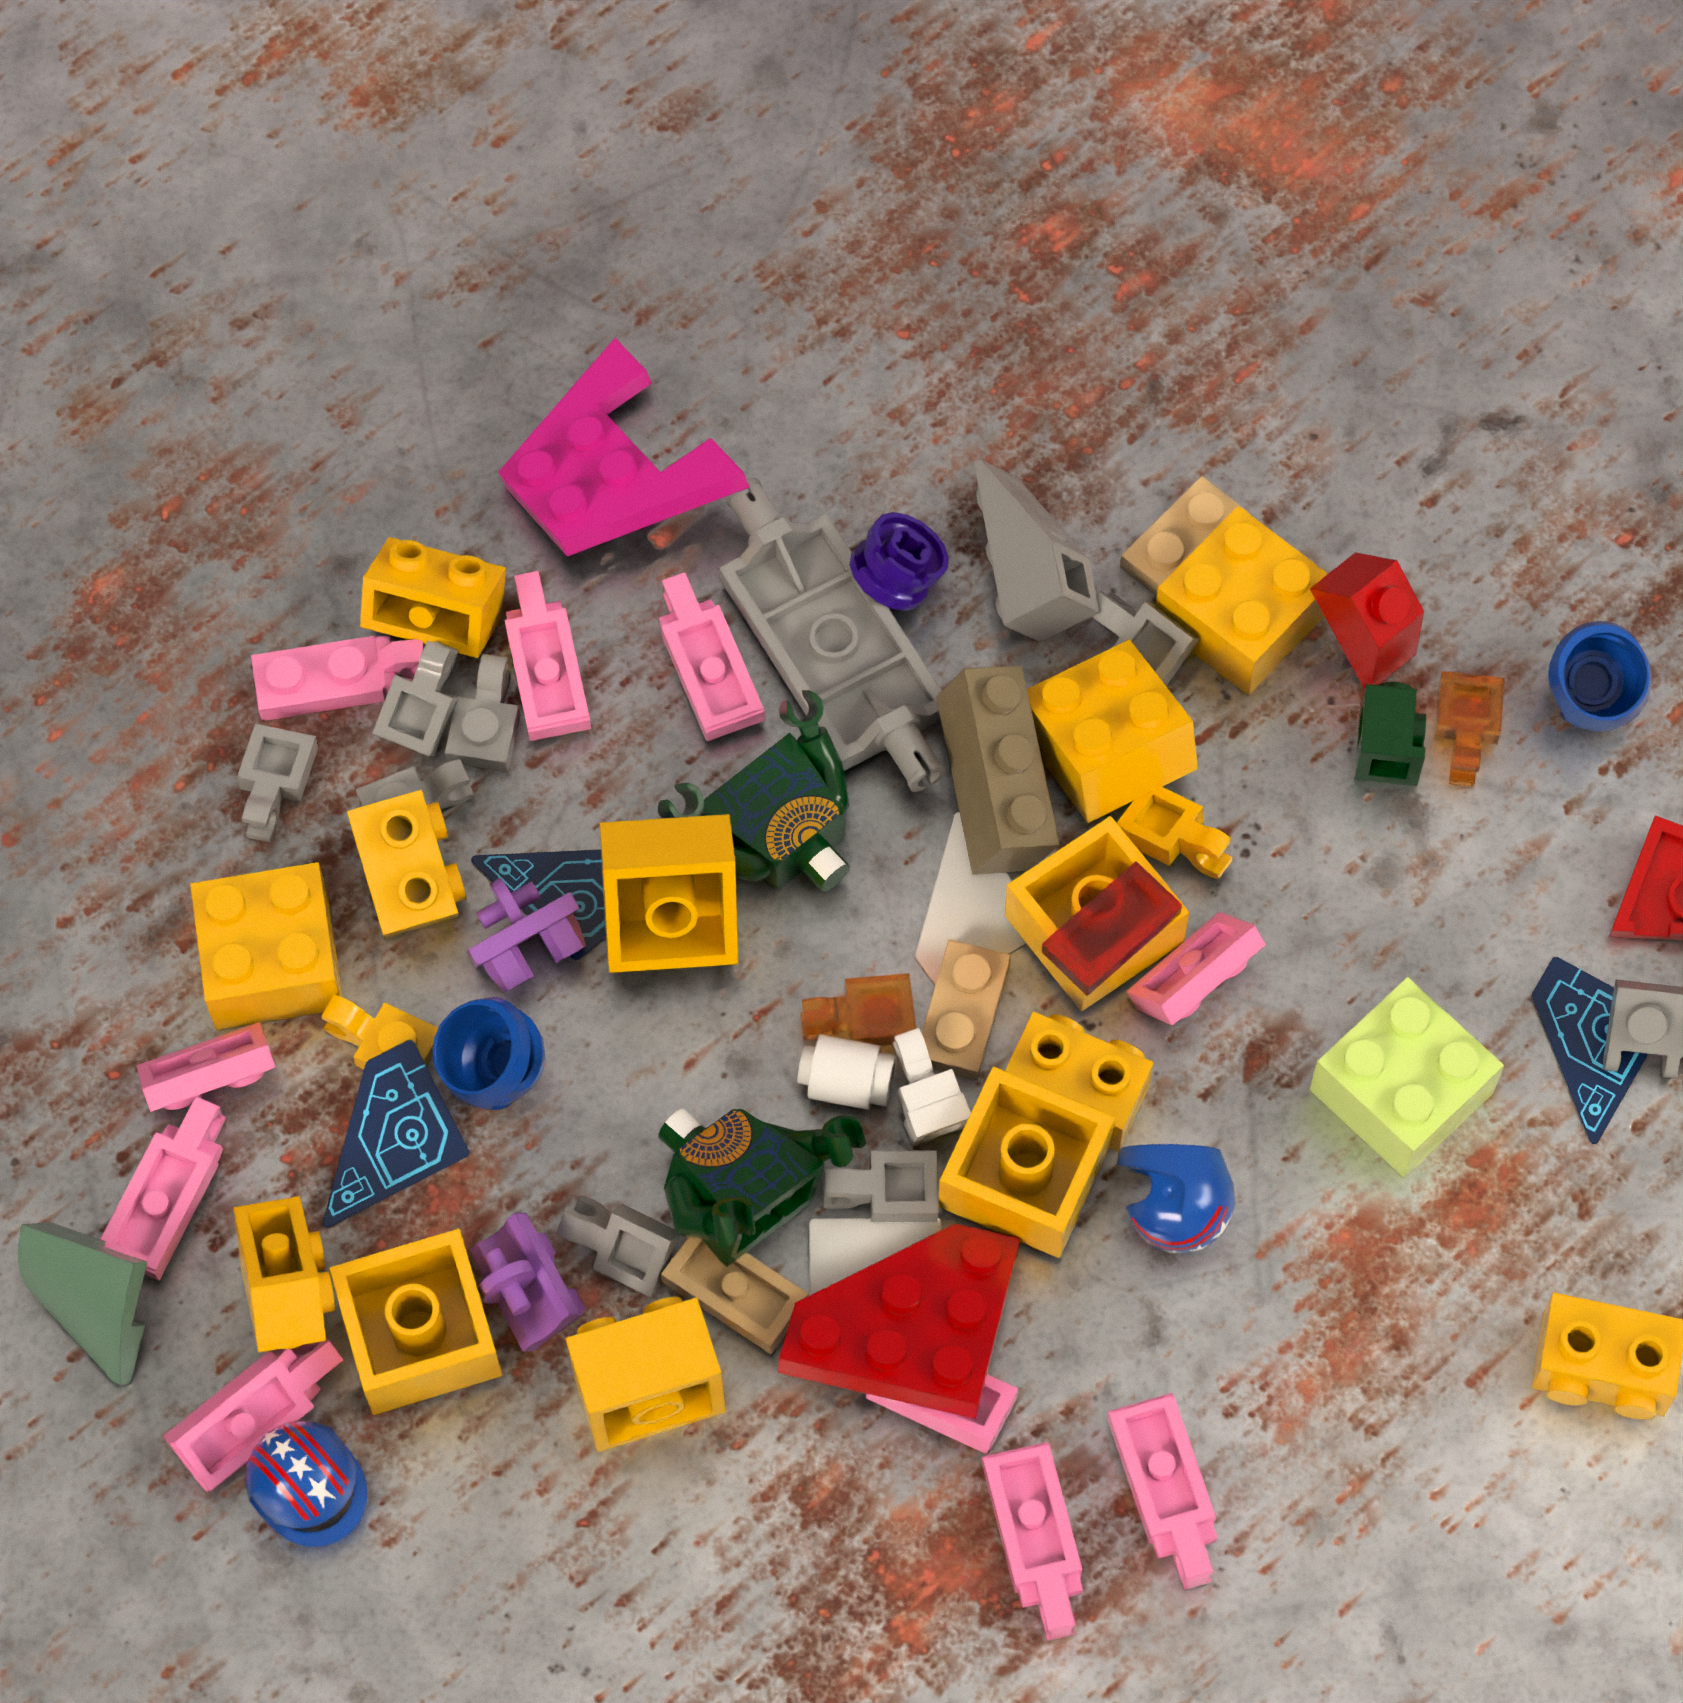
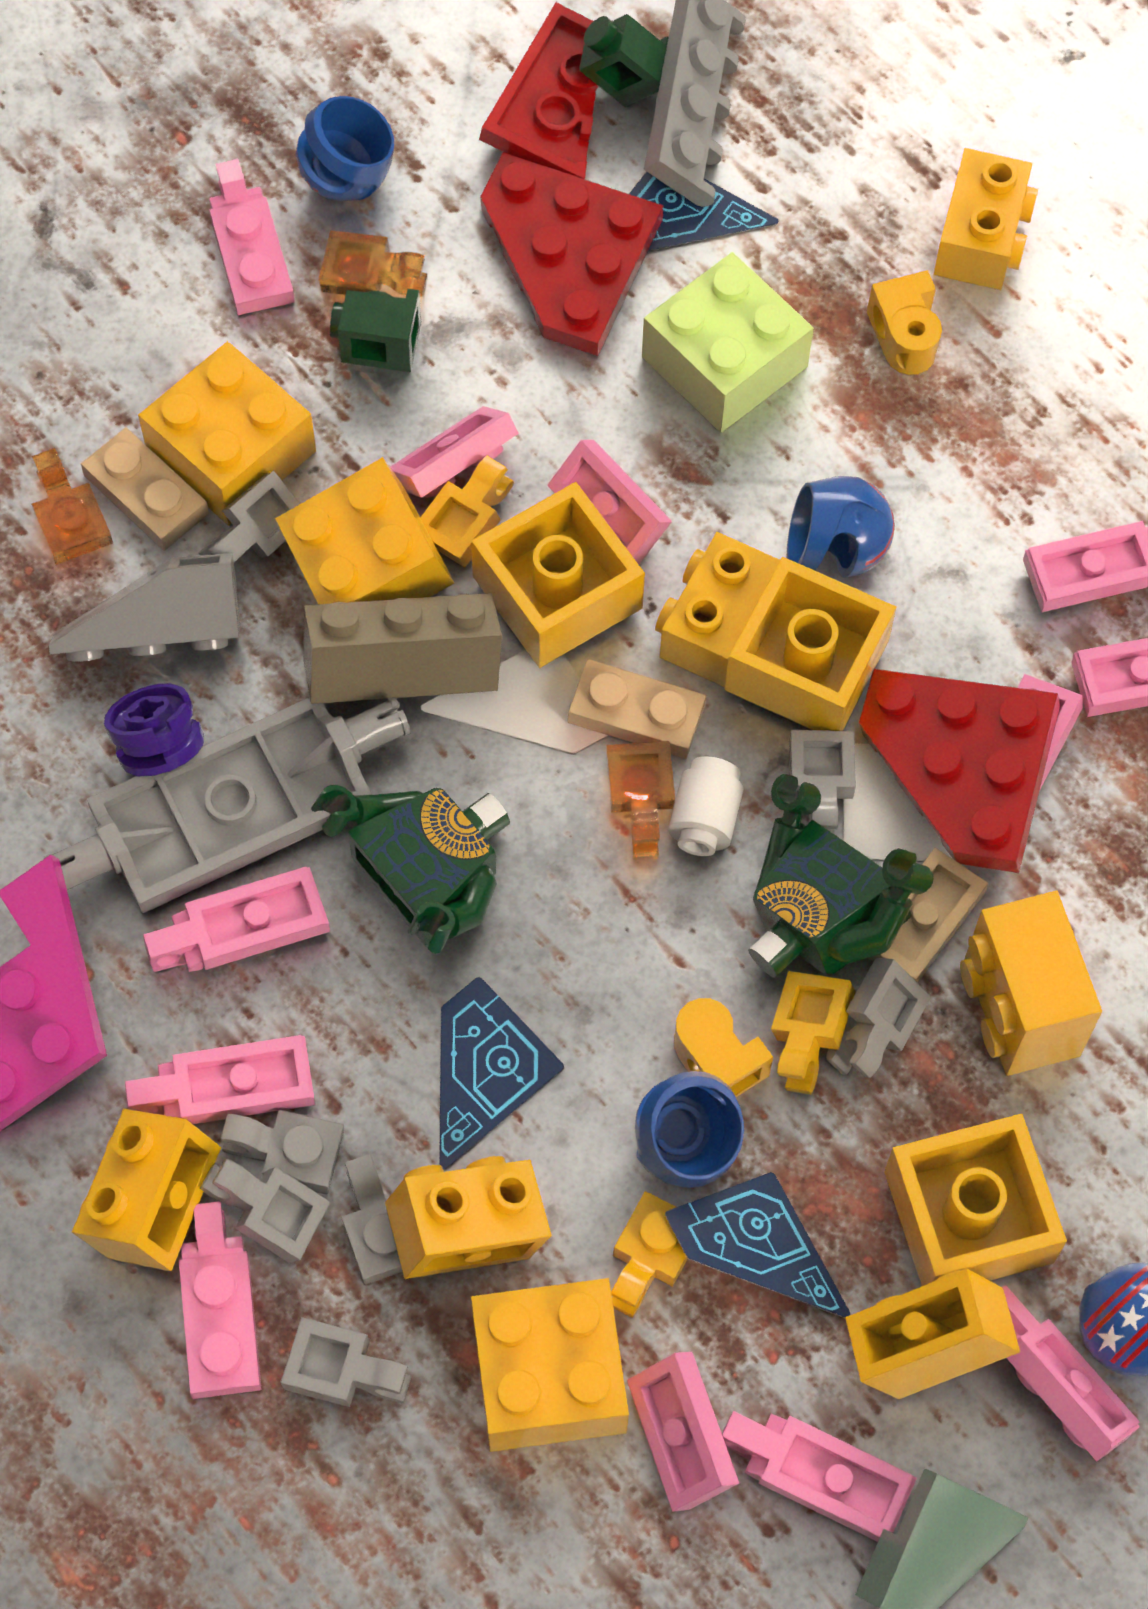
camera: 90 degrees left, 0 degrees up
medium lavender hips [467,878,586,993] -> none
medium lavender hips [469,1213,585,1351] -> none
yellow brick [600,814,738,973] -> none
white piece [892,1028,971,1148] -> none
clear red tile [1041,861,1182,996] -> none
red slope [1310,552,1424,690] -> none
none -> clear orange plate [32,448,113,565]
none -> bright pink hinge [209,159,295,315]
none -> bright pink plate [390,406,519,498]
none -> red plate [480,152,663,356]
none -> yellow leg [674,998,773,1097]
none -> yellow plate [771,971,856,1095]
none -> yellow leg [866,270,942,375]

